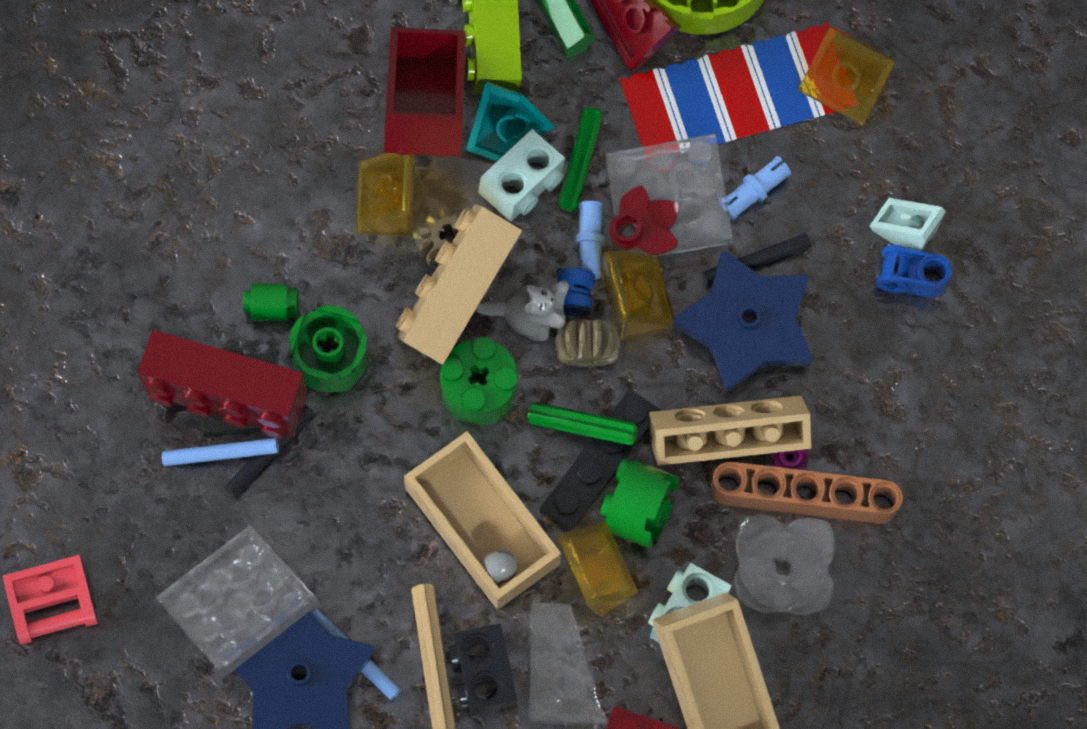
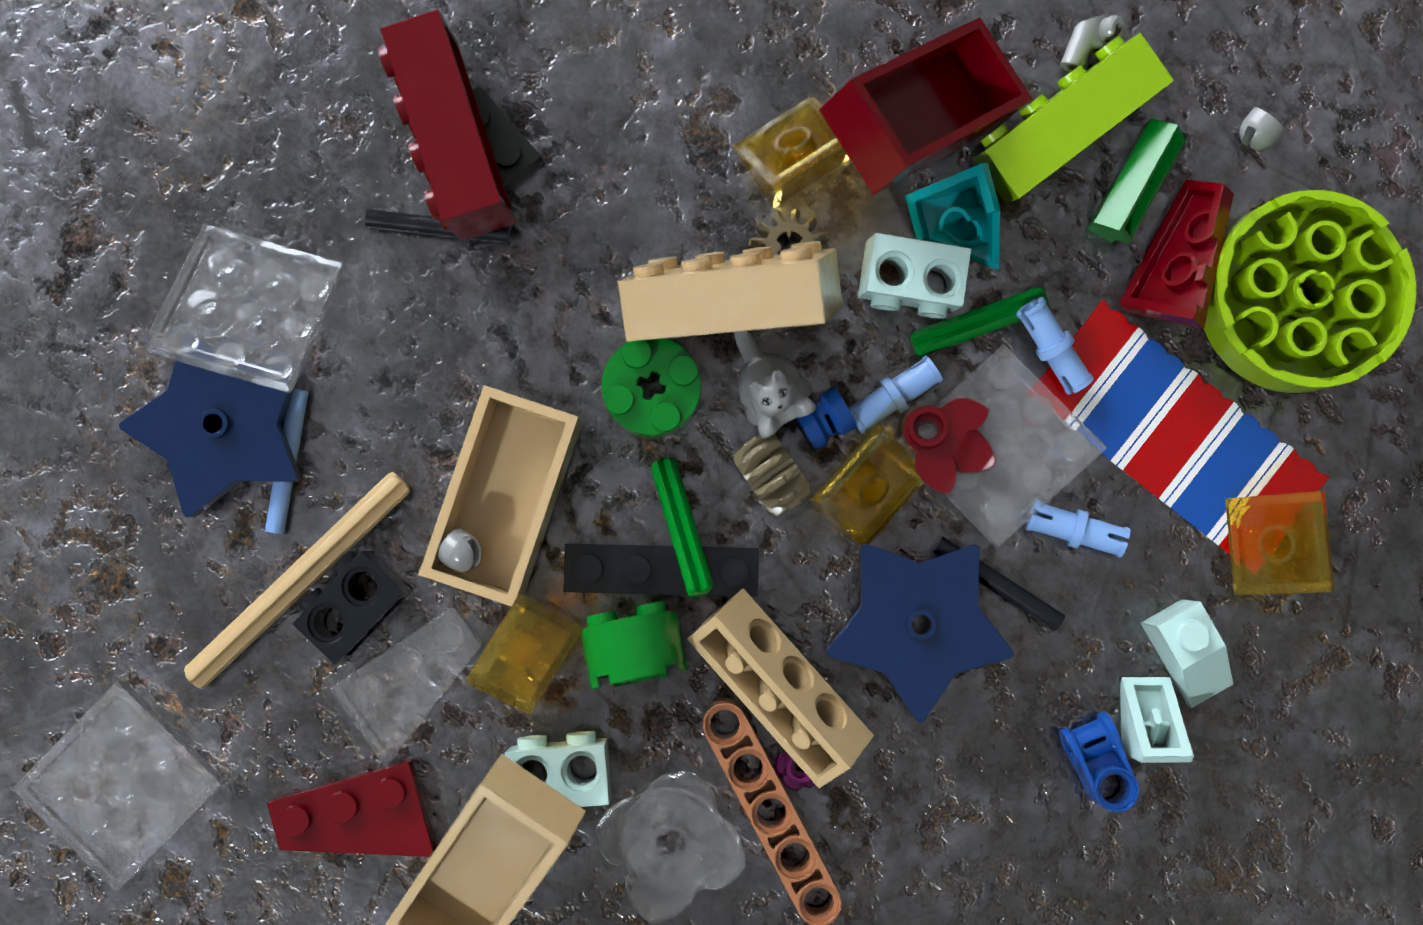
camera: 60 degrees right, 15 degrees up
coral plate [3,554,98,645] -> none
light blue bar [162,438,279,466] -> none
green brick [243,283,299,322] -> none
green brick [289,305,368,393] -> none
none -> light blue pin [1016,297,1094,395]
none -> light aqua slope [1141,599,1233,708]

